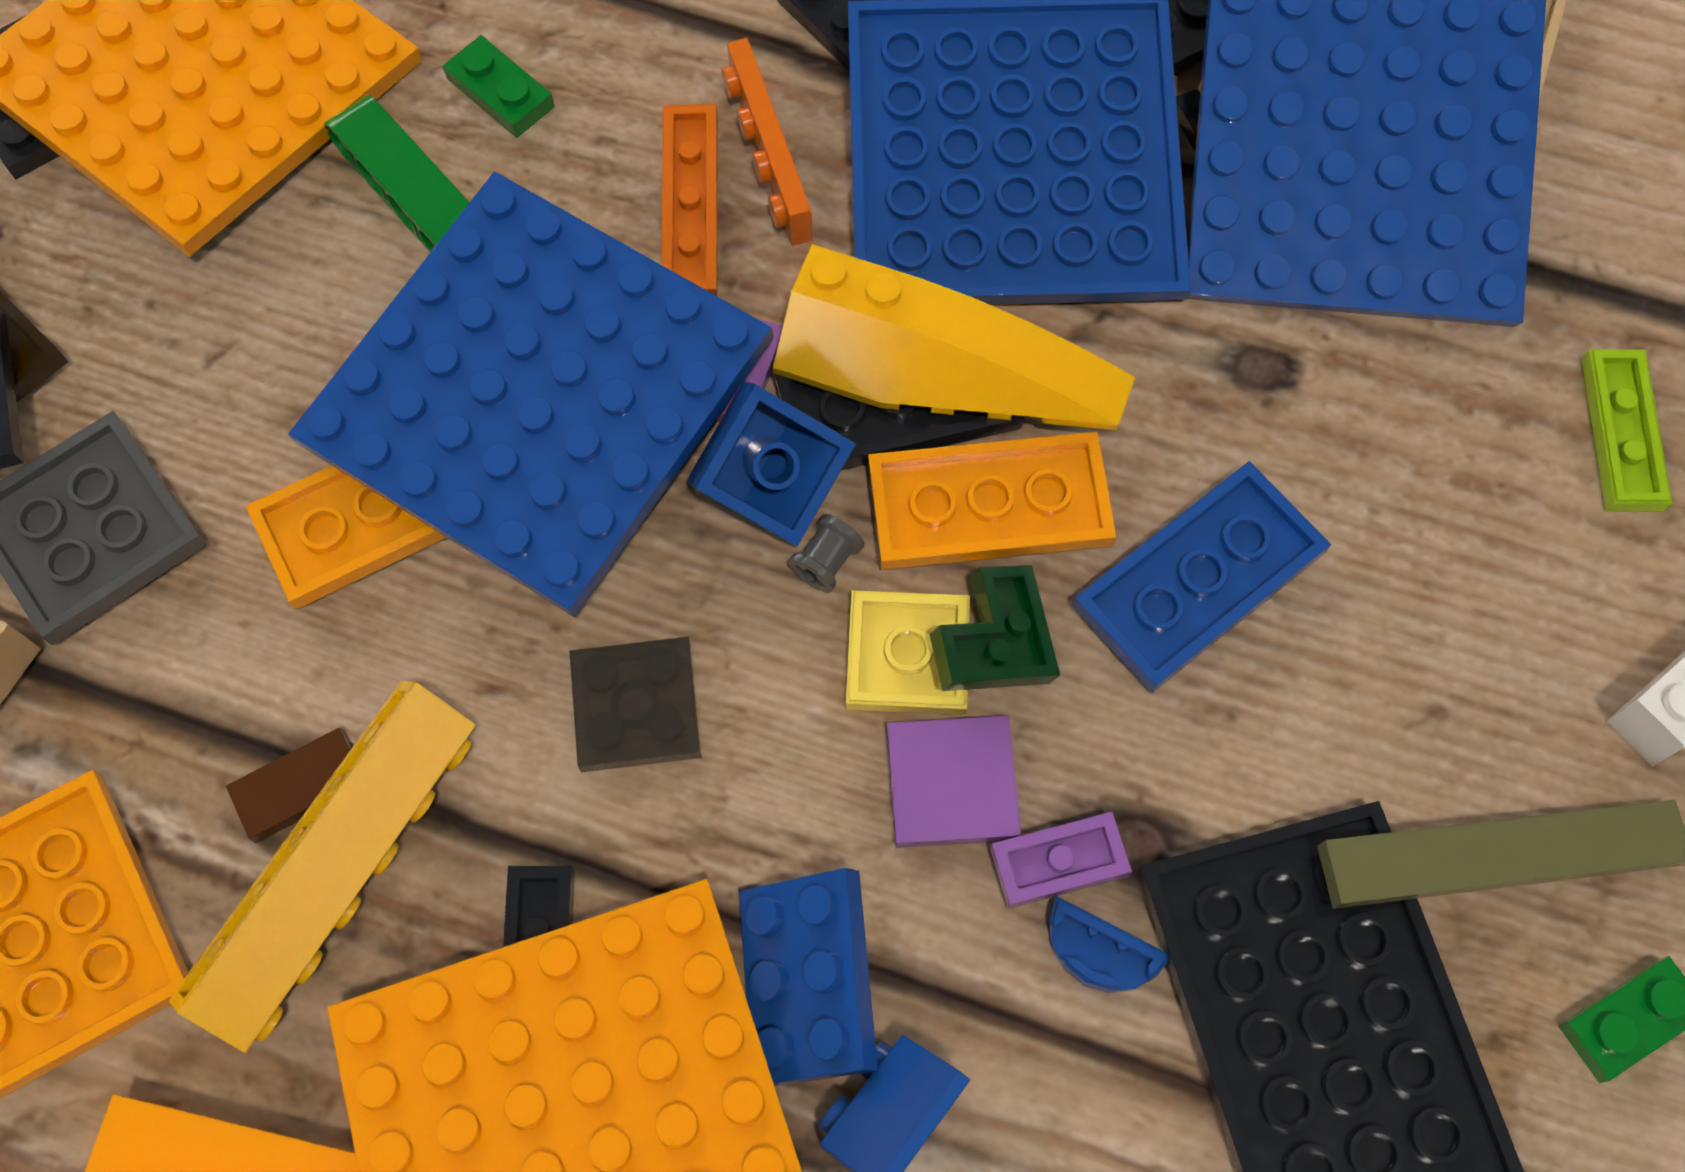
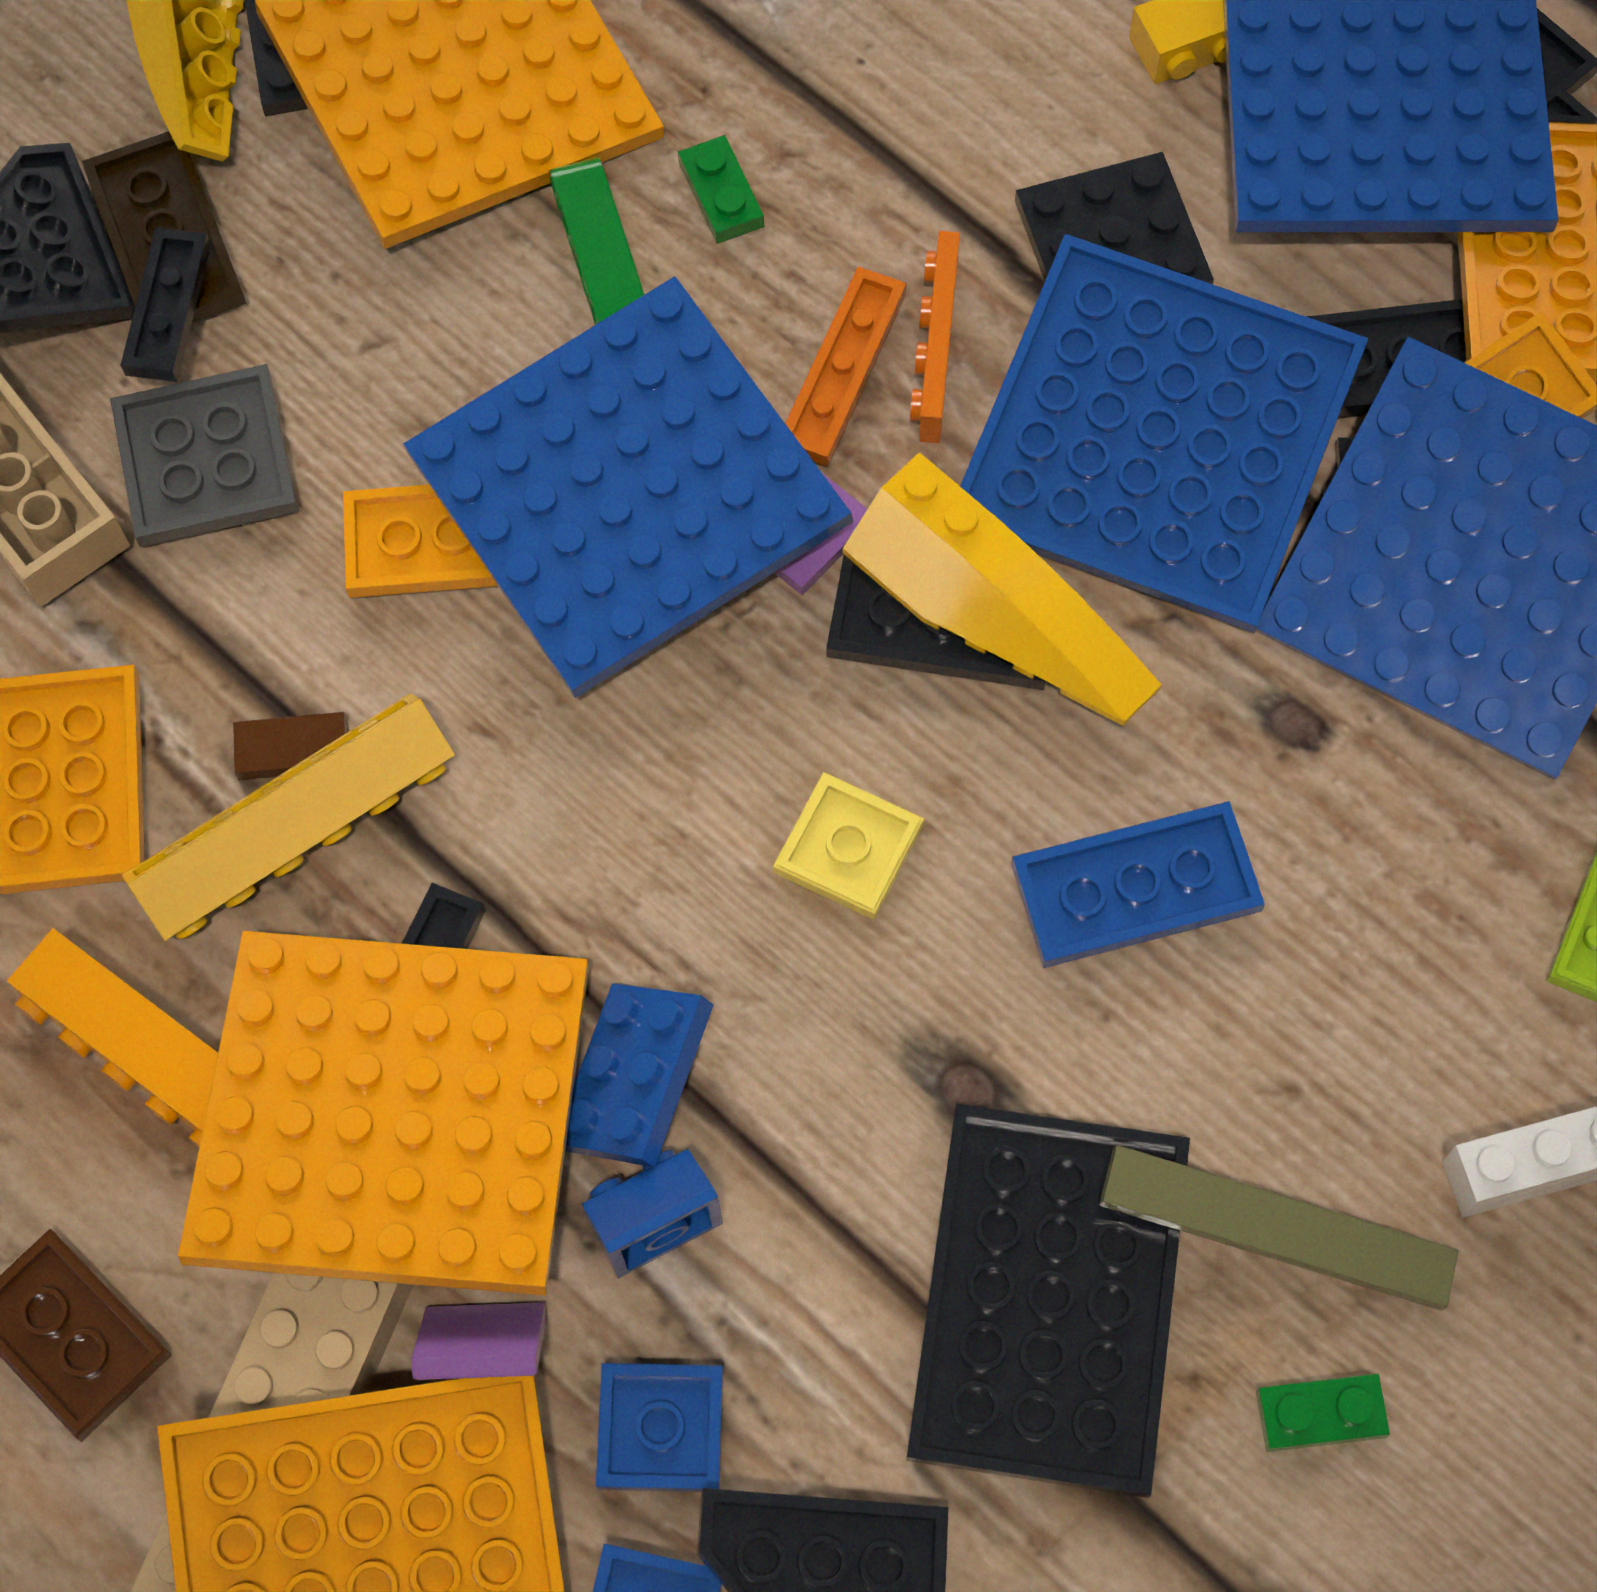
camera: 25 degrees right, 0 degrees up
clear smoke plate [569,636,702,773] -> none
blue slope [686,381,856,547] -> none
dark grey bush [788,514,864,593] -> none
light orange plate [868,431,1117,570] -> none
medium lavender tile [887,715,1021,848] -> none
dark green plate [929,565,1060,691] -> none
medium lavender plate [990,812,1132,909] -> none
blue tile [1048,896,1169,993] -> none

